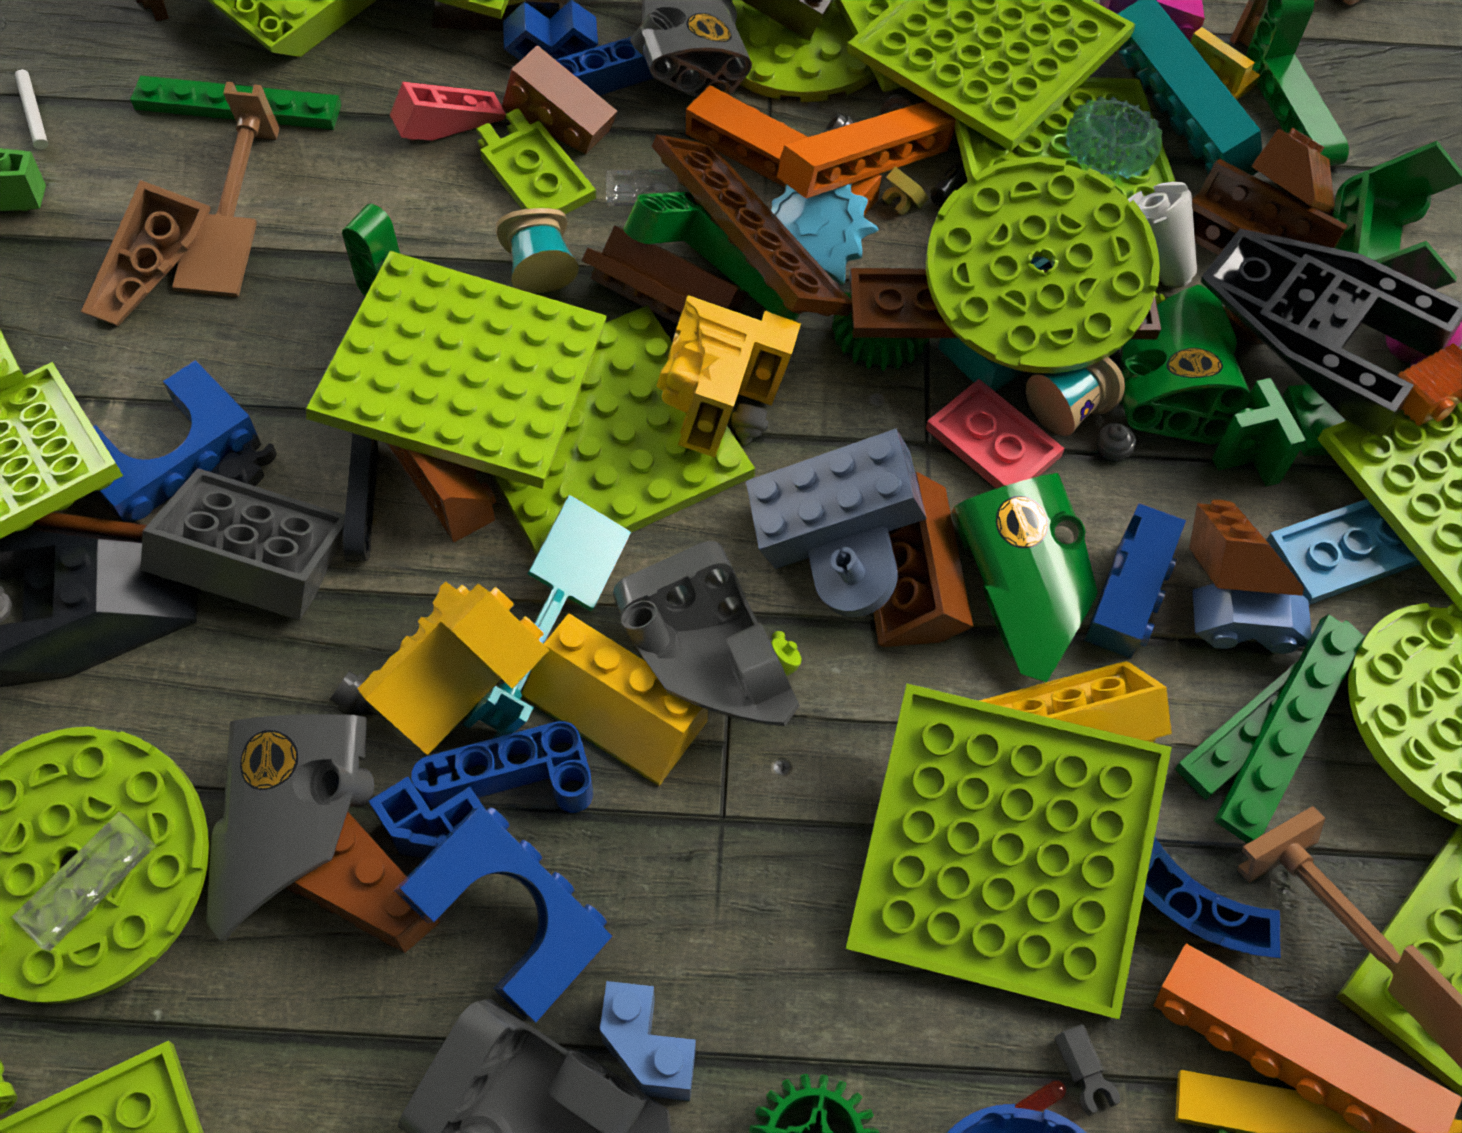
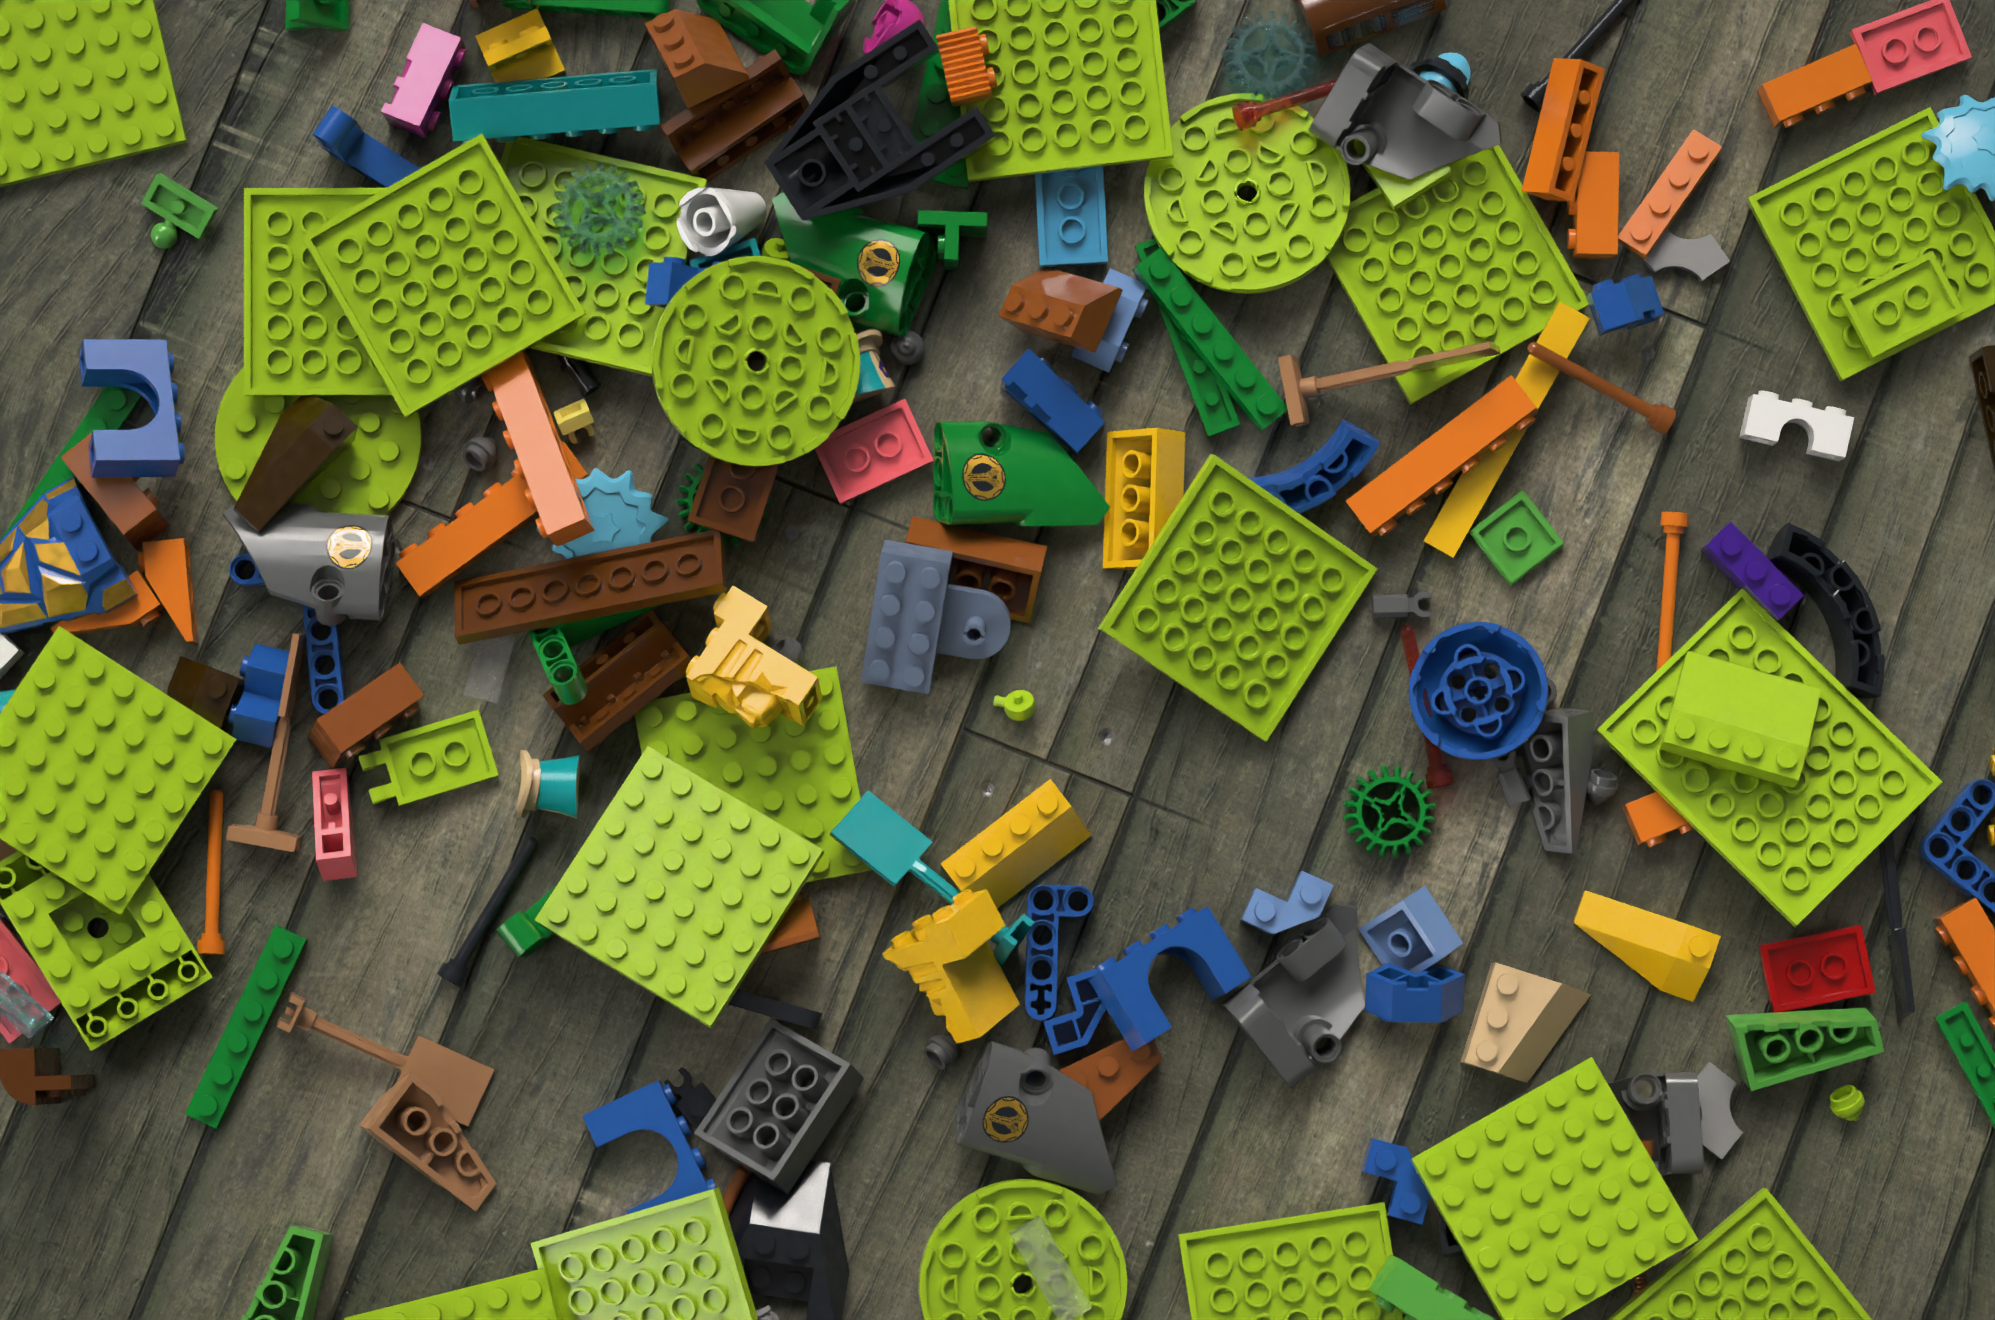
camera: 75 degrees left, 25 degrees up
white bar [15,70,48,150] -> none
dark grey panel [613,541,800,726] -> none
none -> orange piece [197,788,225,955]
none -> medium nougat piece [226,632,306,852]
none -> black piece [437,837,538,988]

